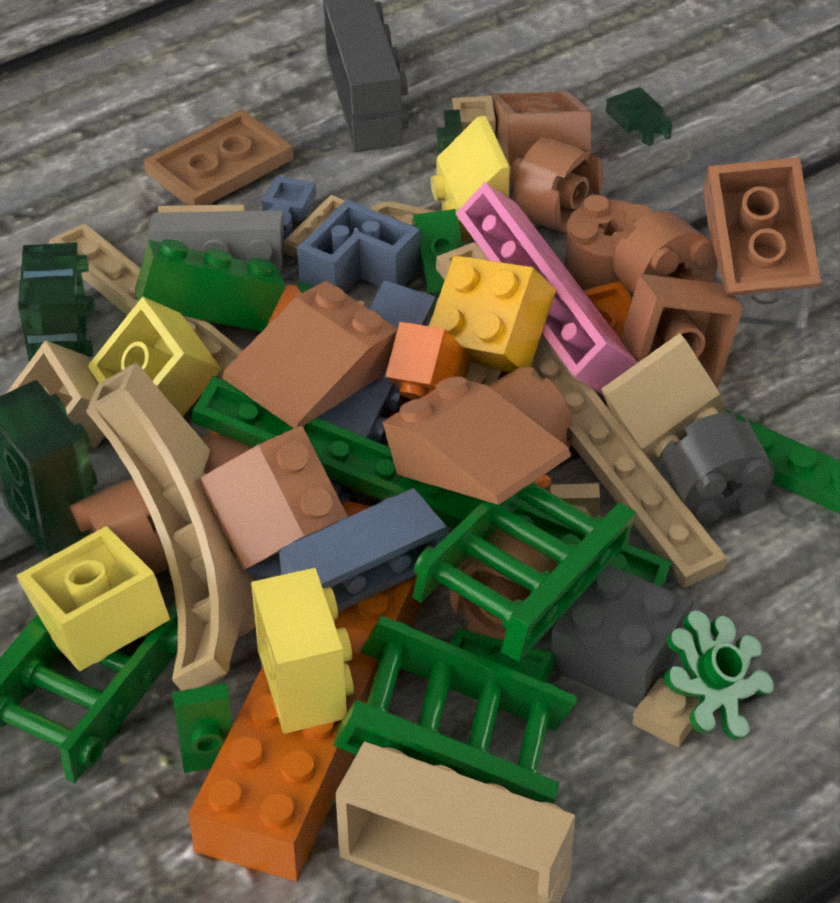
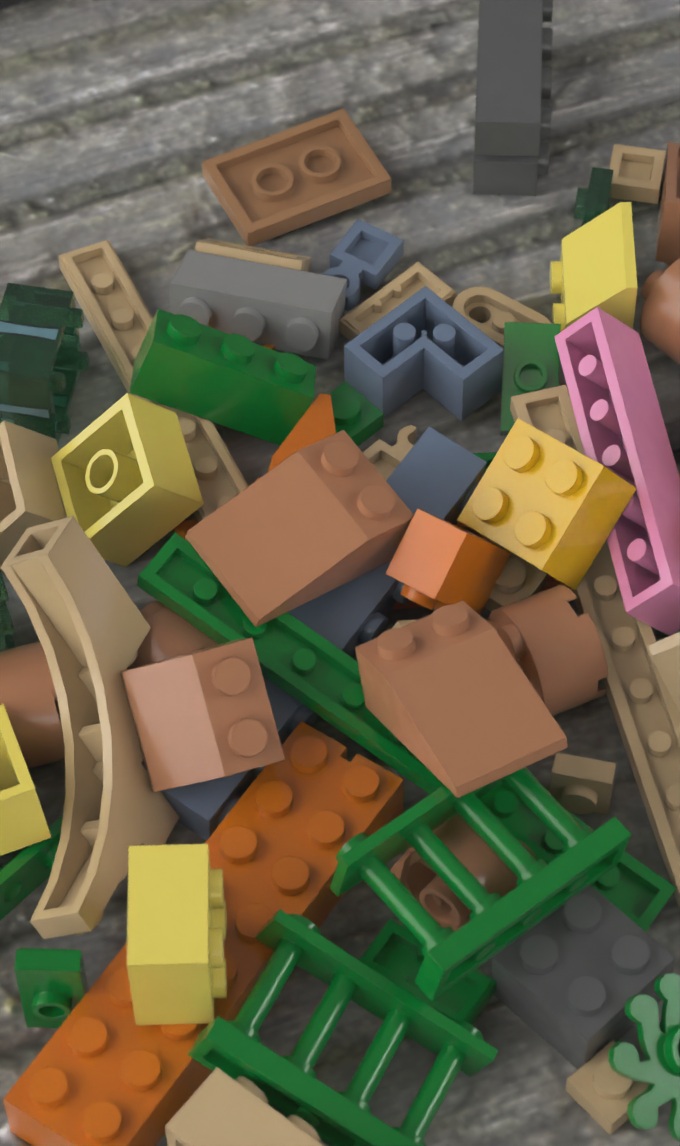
camera: 15 degrees right, 10 degrees up
sand blue brick [279,488,447,612] -> none

